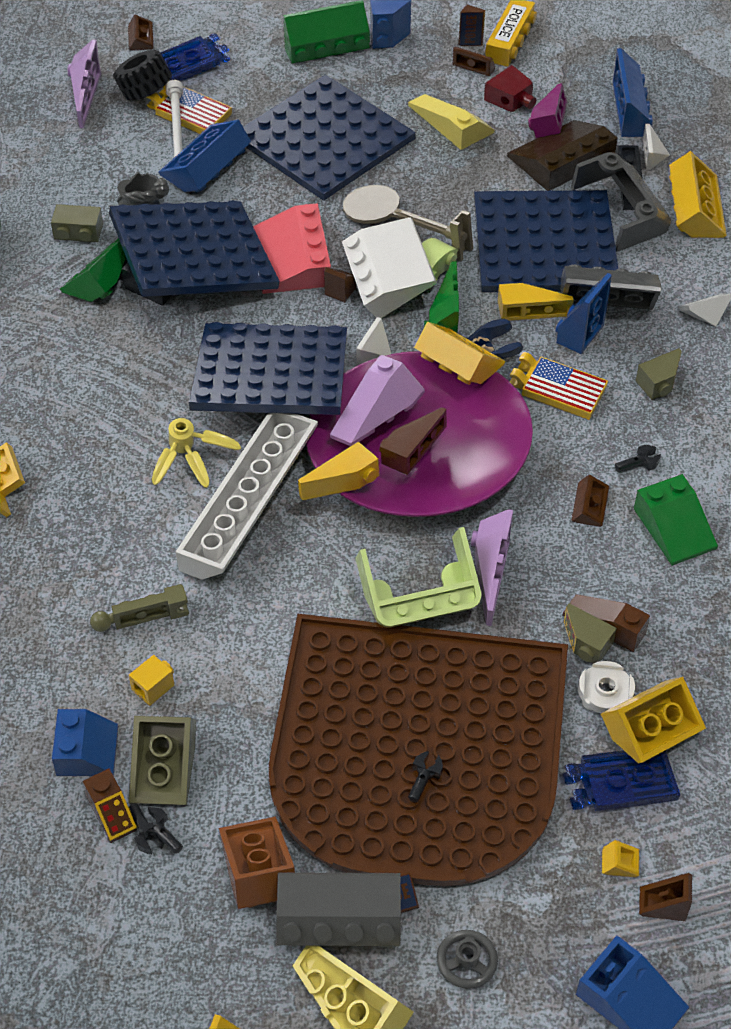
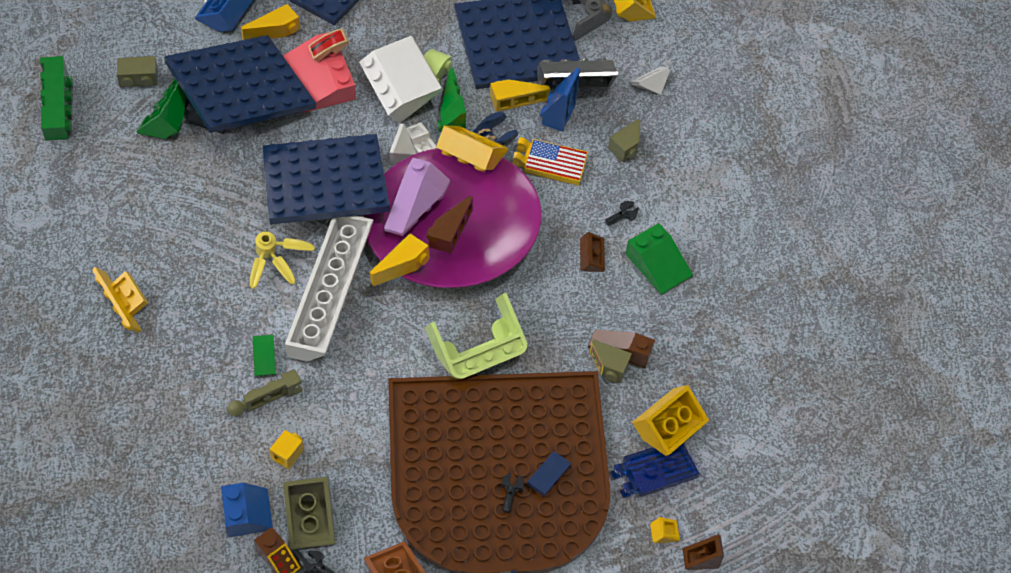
camera: 15 degrees left, 5 degrees up
dark grey piece [117,172,169,205] -> none
reddish brown slope [324,267,357,303] -> none
piece [343,185,474,261] -> none
lavender wedge [471,510,513,626] -> none
white plate [578,661,635,713] -> none
none -> yellow slope [241,4,300,40]
none -> green slope [253,334,276,377]
none -> slope [308,28,350,62]
none -> white slope [406,122,436,153]
none -> dark blue tile [527,451,571,497]

